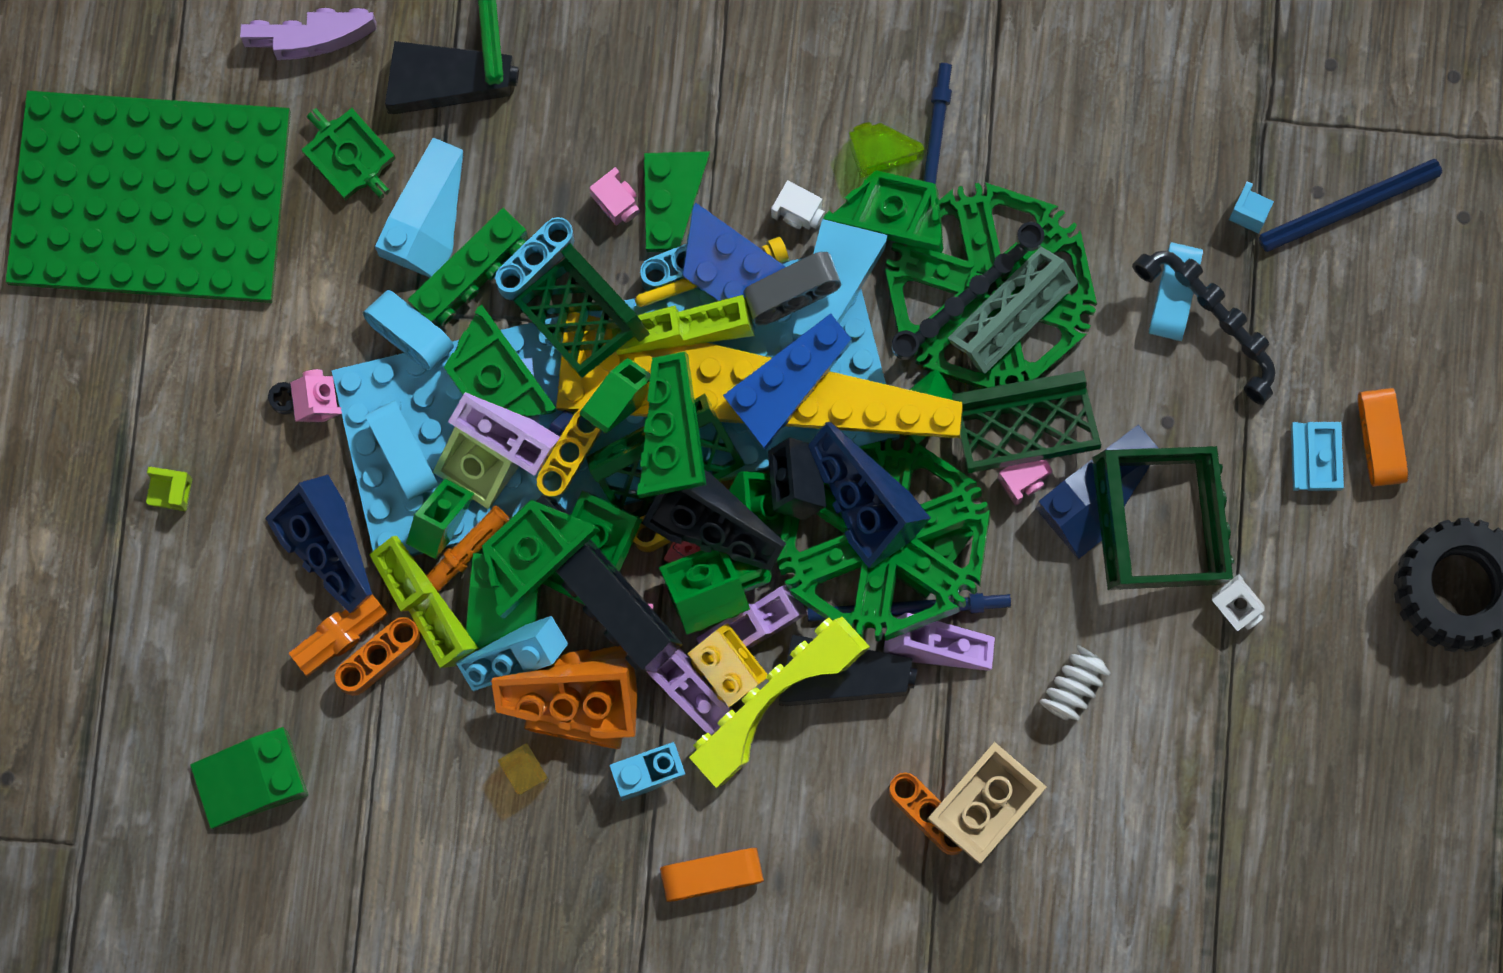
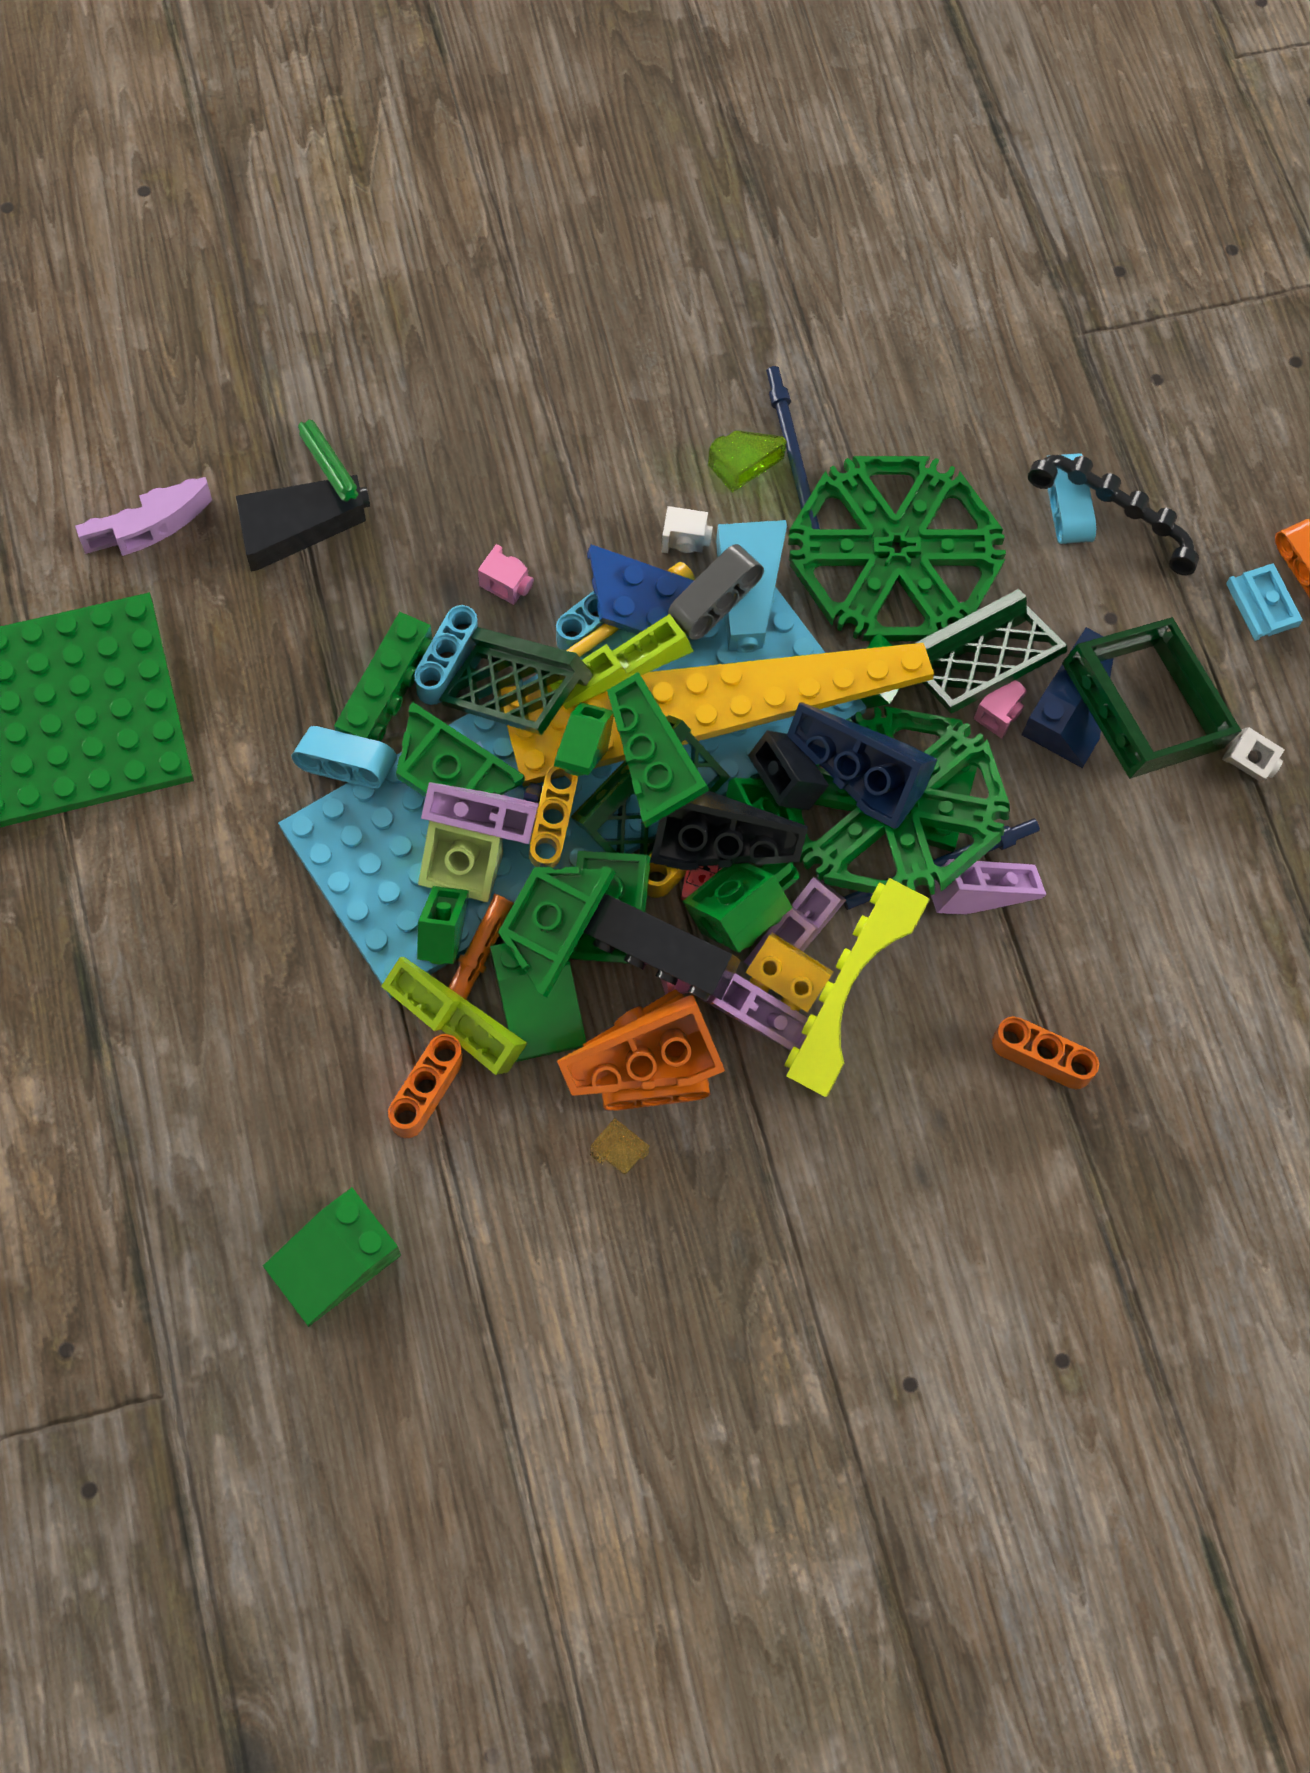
camera: 25 degrees left, 10 degrees down
lime panel [146,467,192,511] -> none
dark blue wedge [265,475,372,613] -> none
black bush [268,382,294,415] -> none
orange piece [289,594,388,677] -> none
bright pink brick [290,369,342,422] -> none
green plate [301,107,396,201] -> none
medium azure beam [365,400,439,500] -> none
medium azure wedge [375,138,463,278] -> none
medium azure slope [456,616,568,691] -> none
medium azure slope [610,742,686,801] -> none
green wing [644,151,710,252] -> none
orange beam [660,848,764,902] -> none
blue wing [723,313,852,450] -> none
black slope [779,634,918,707] -> none
green wing [823,170,944,253] -> none
black bar [892,222,1044,360] -> none
tan slope [928,742,1047,864] -> none
sand green fence [948,247,1078,374] -> none
white piece [1040,645,1111,721] -> none
medium azure panel [1229,181,1274,234] -> none
dark blue axle [1259,159,1443,252] -> none

